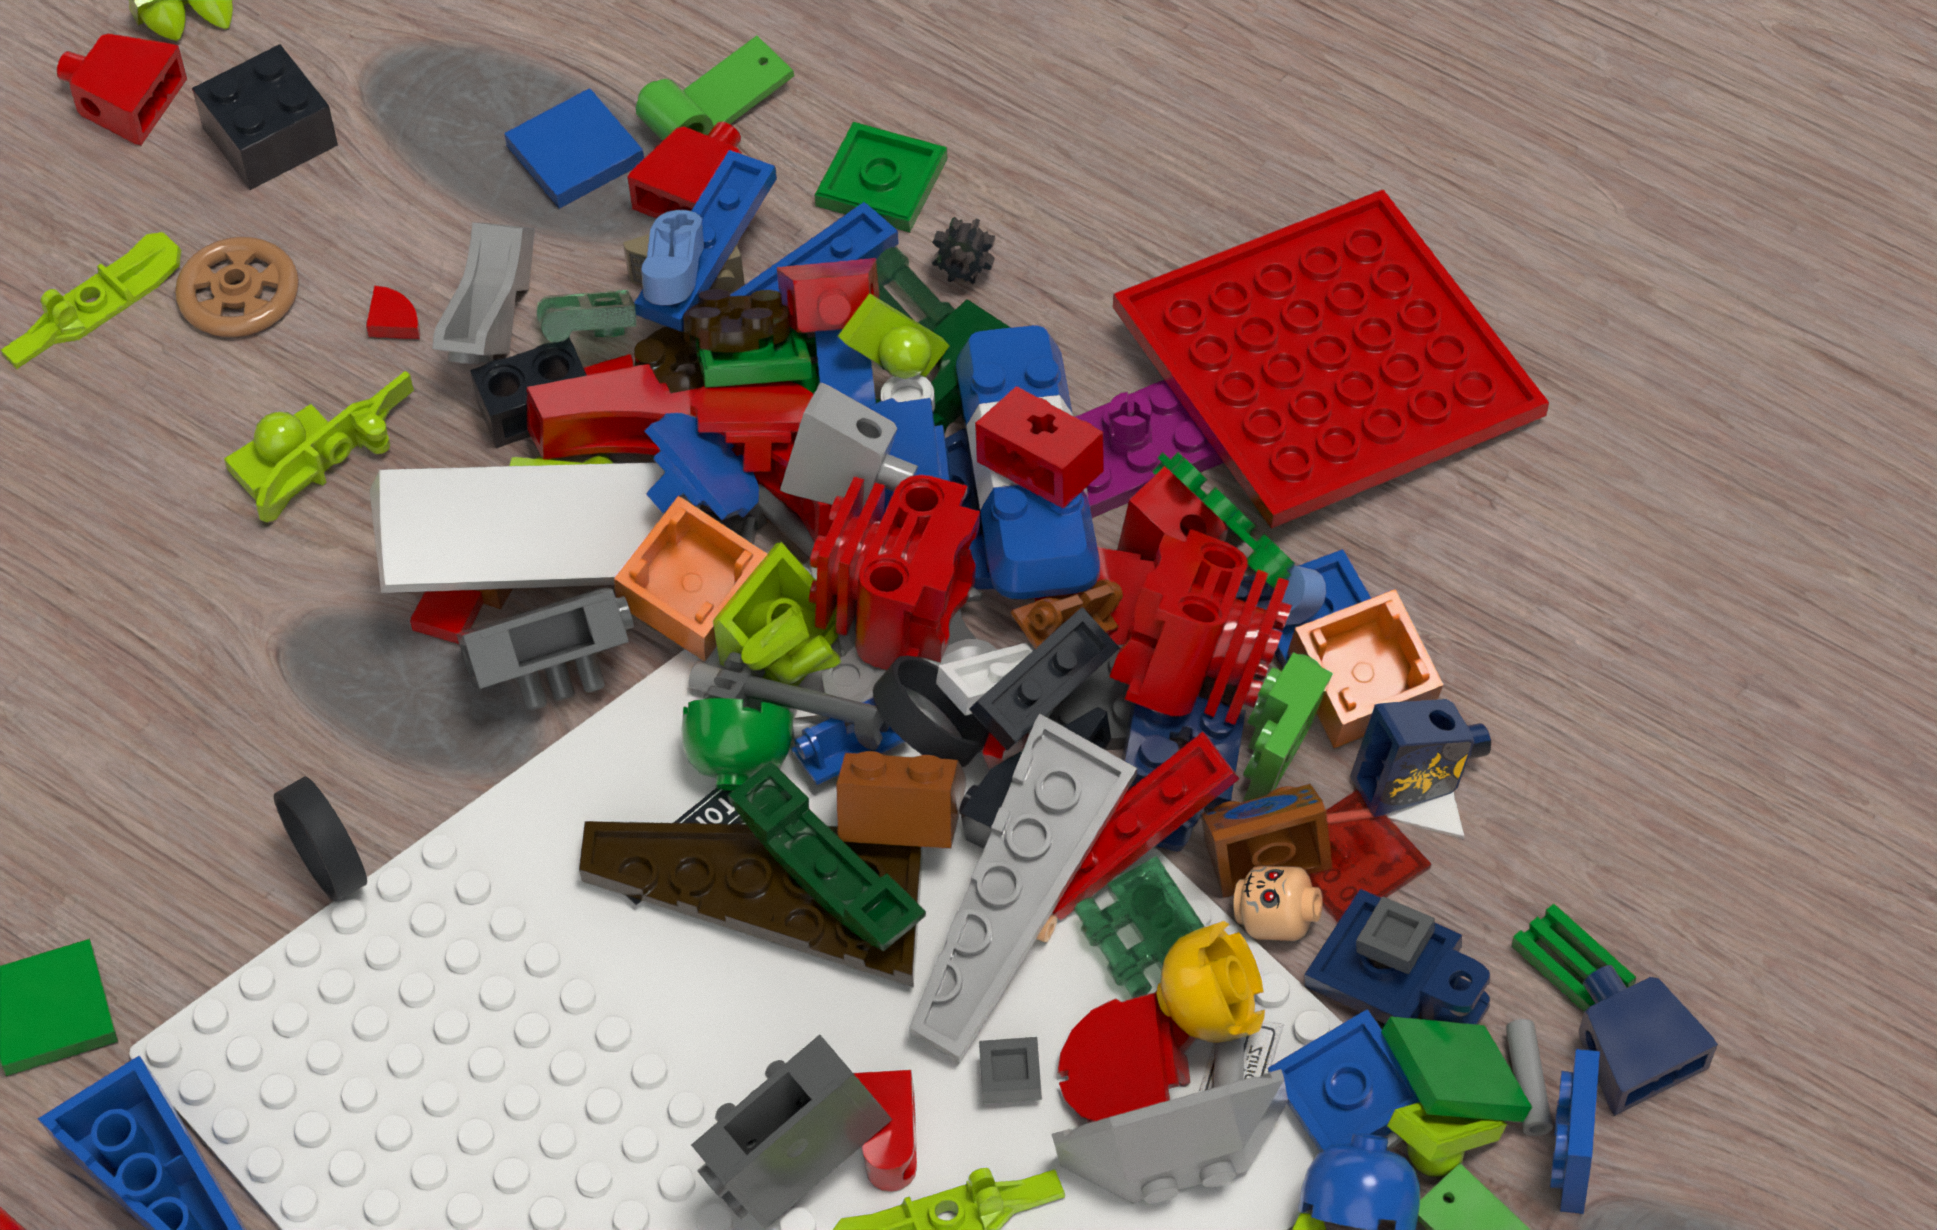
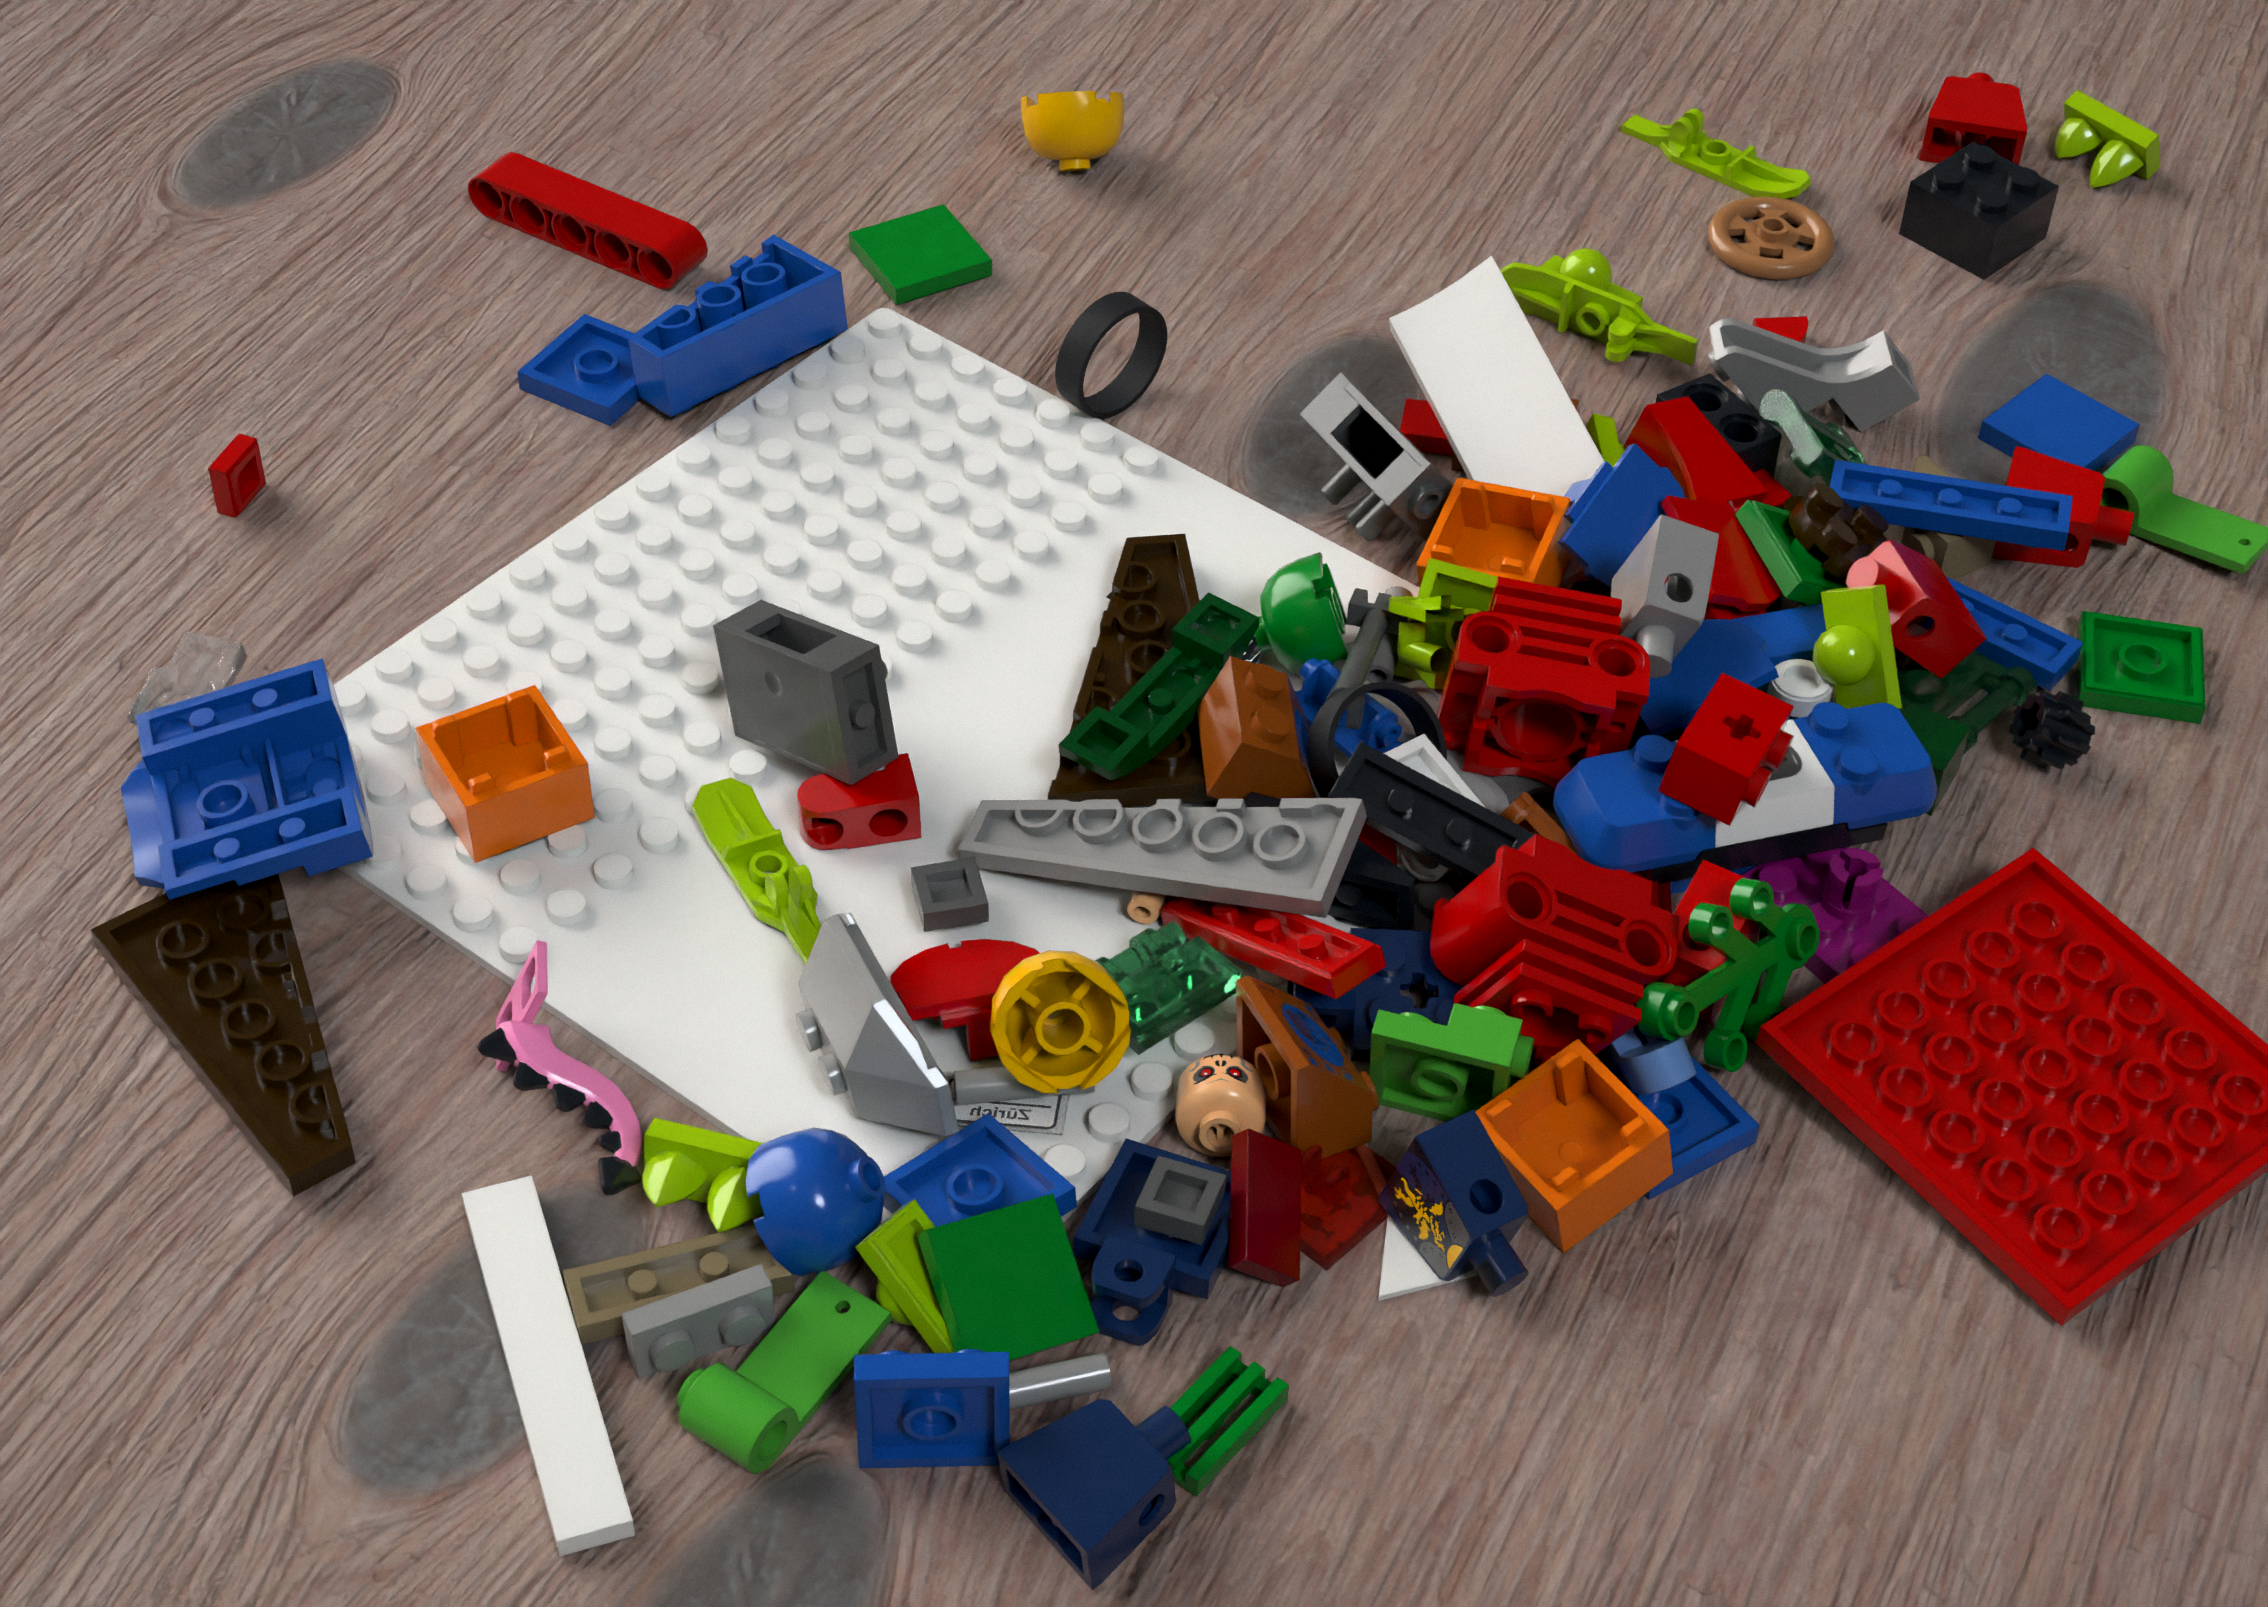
camera: 75 degrees right, 10 degrees down
medium blue piece [641,210,704,305] -> none
none -> dark red tile [1229,1128,1301,1287]

